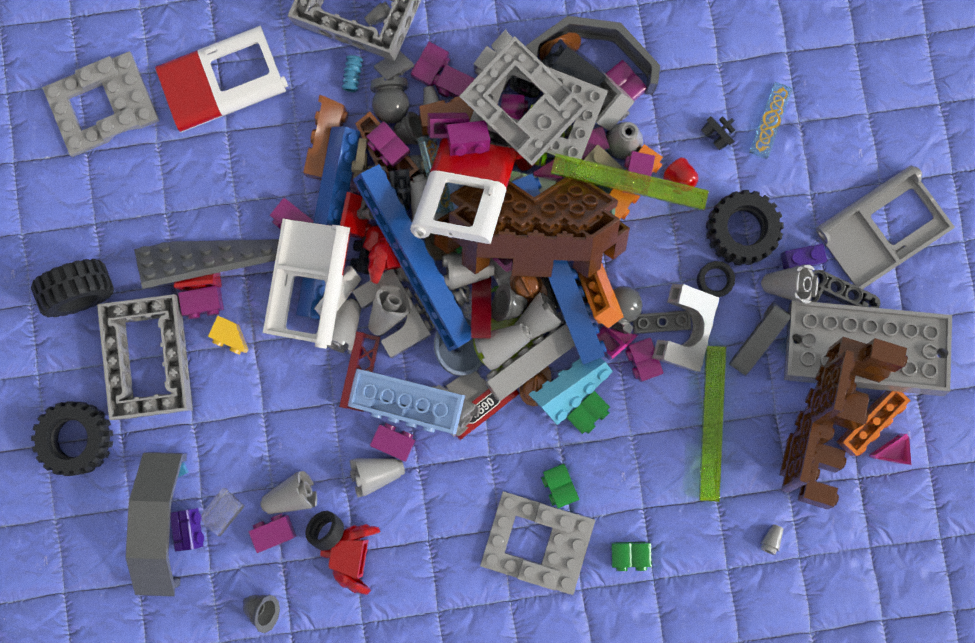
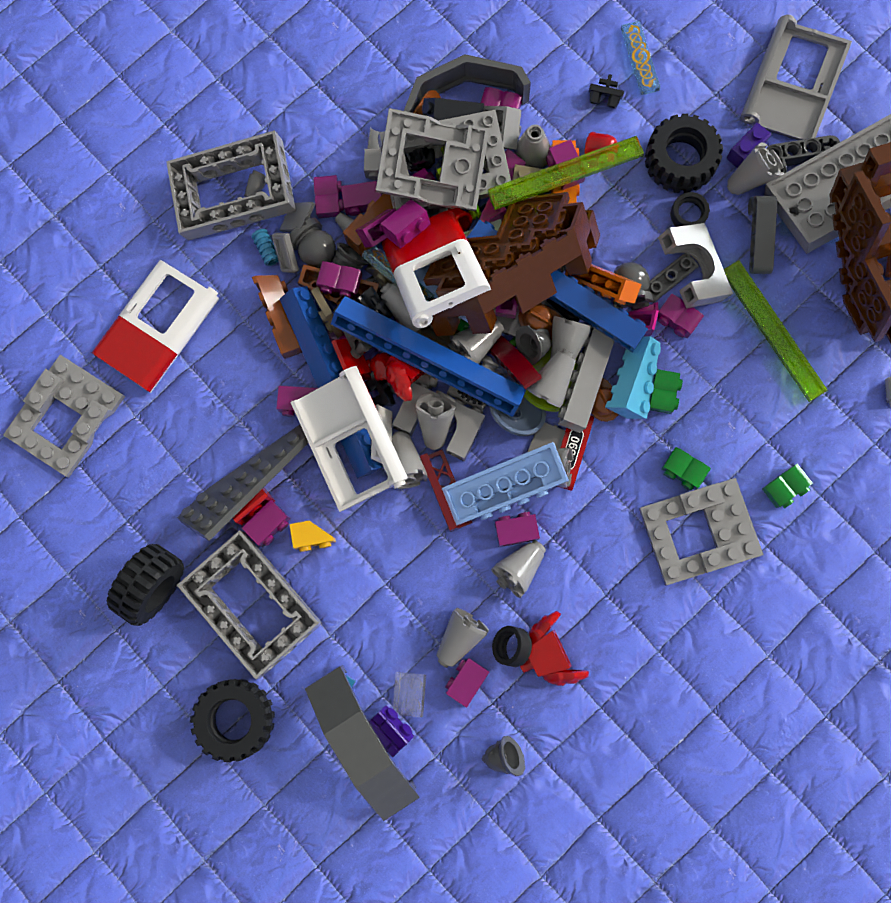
camera: 25 degrees left, 5 degrees down
none -> light grey tile [272,233,299,273]

